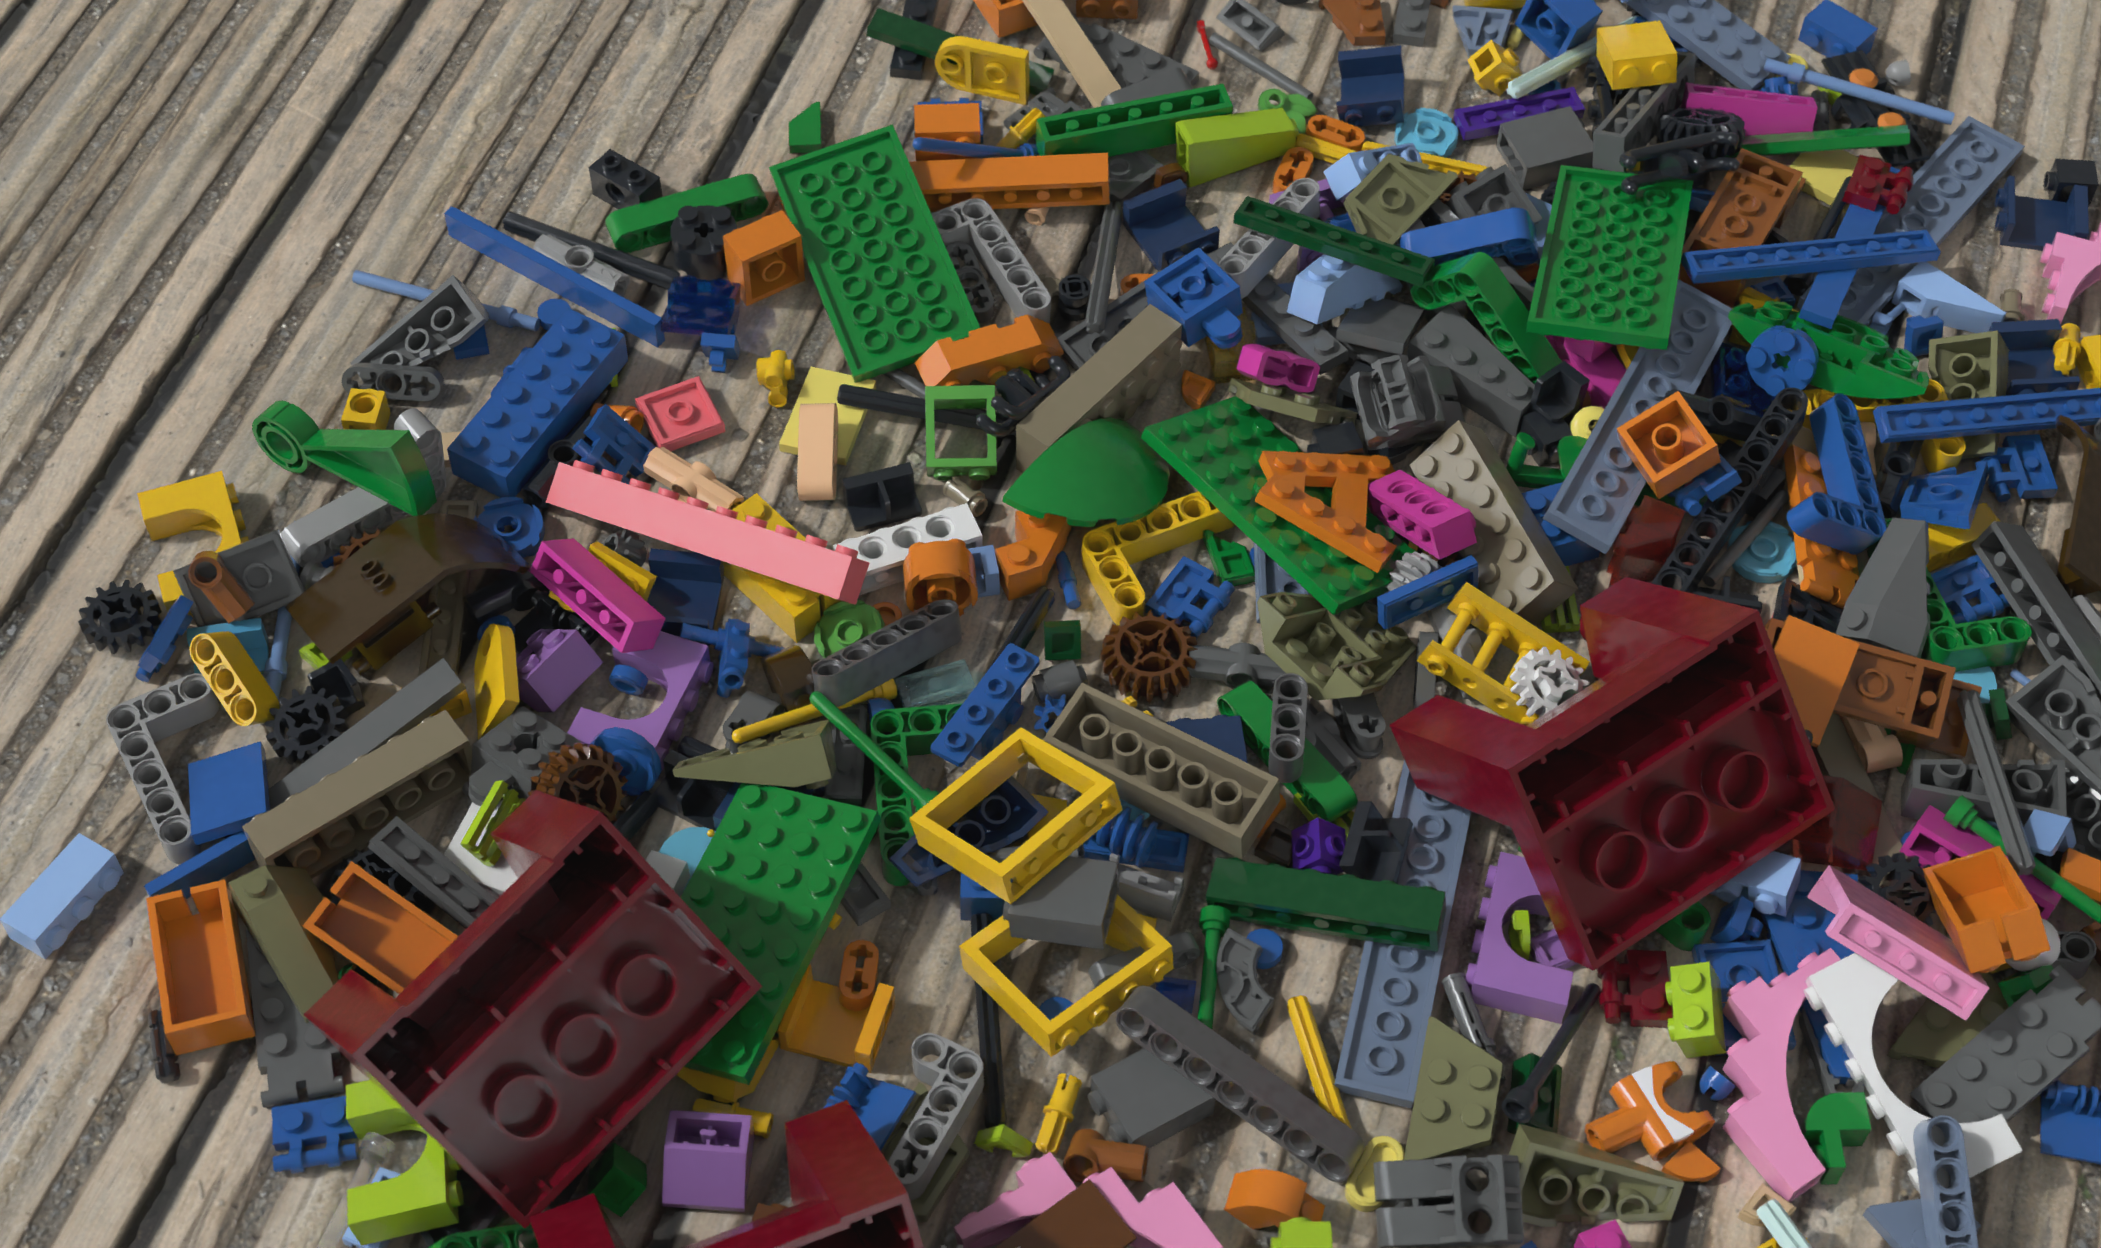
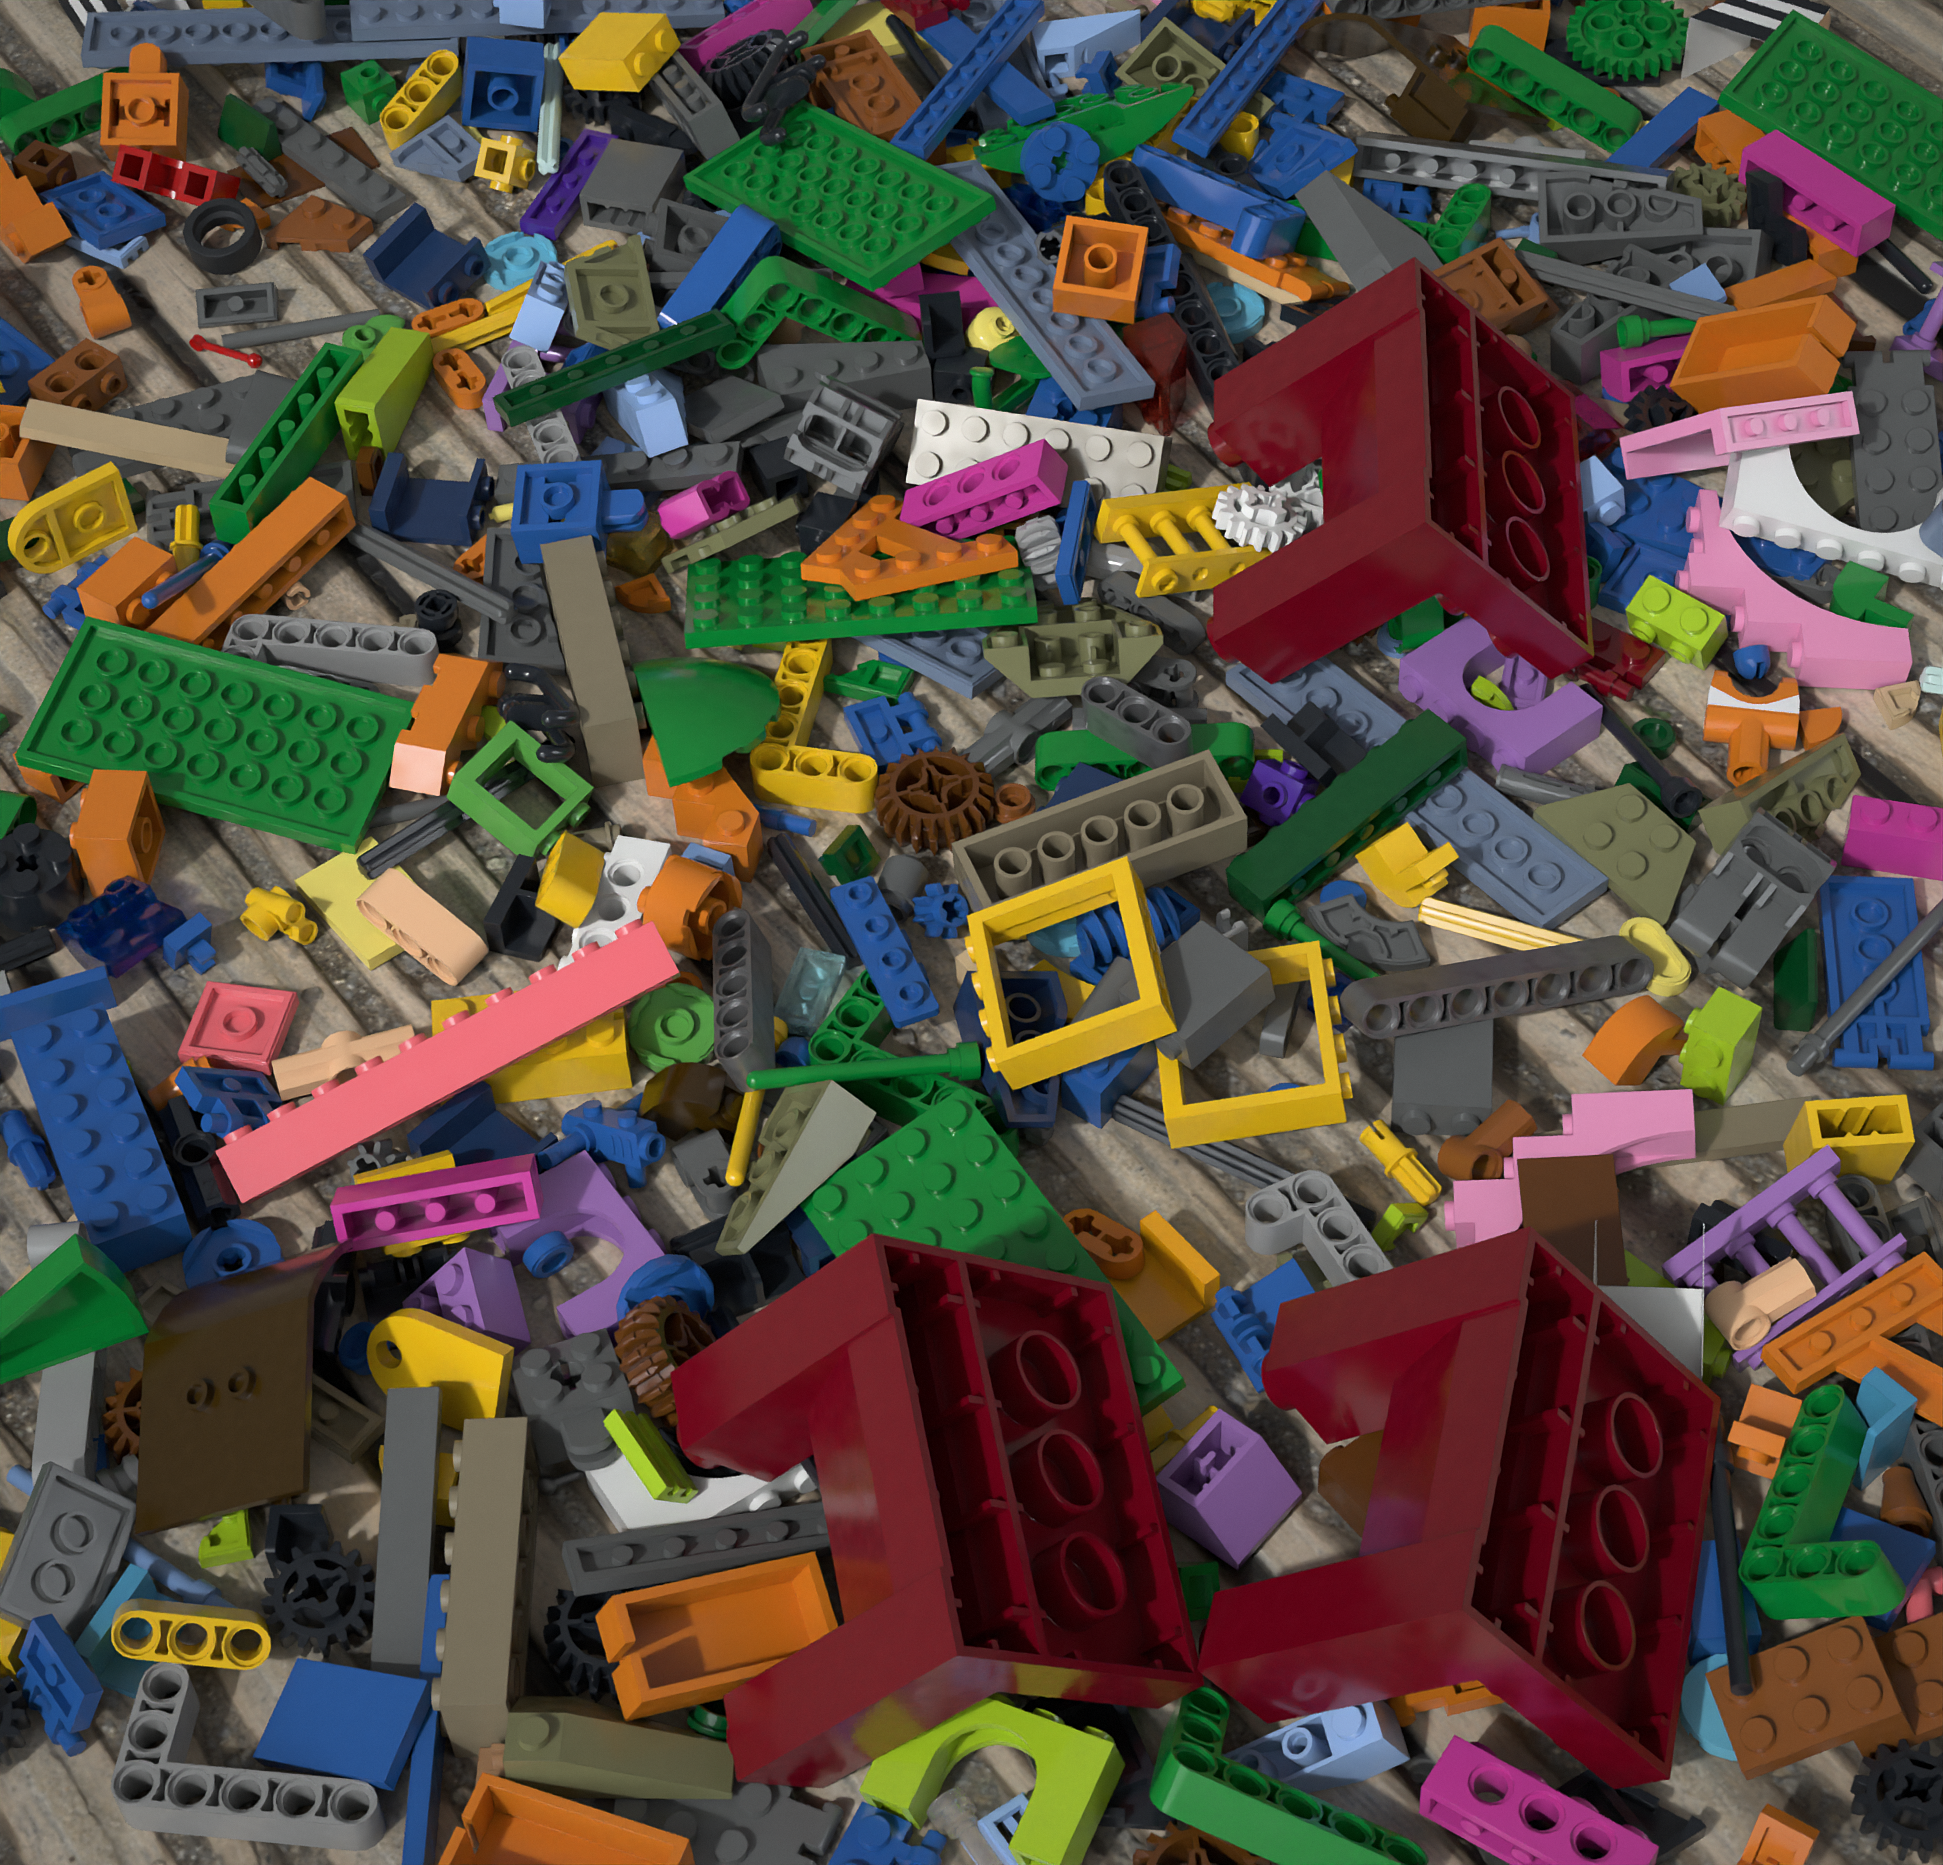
camera: 50 degrees left, 5 degrees down
dark orange piece [188,551,255,623] -> none
none -> yellow beam [535,831,605,929]
none -> dark orange plate [994,783,1036,824]
none -> yellow brick [1355,822,1459,908]
none -> dark green tile [1631,718,1676,760]

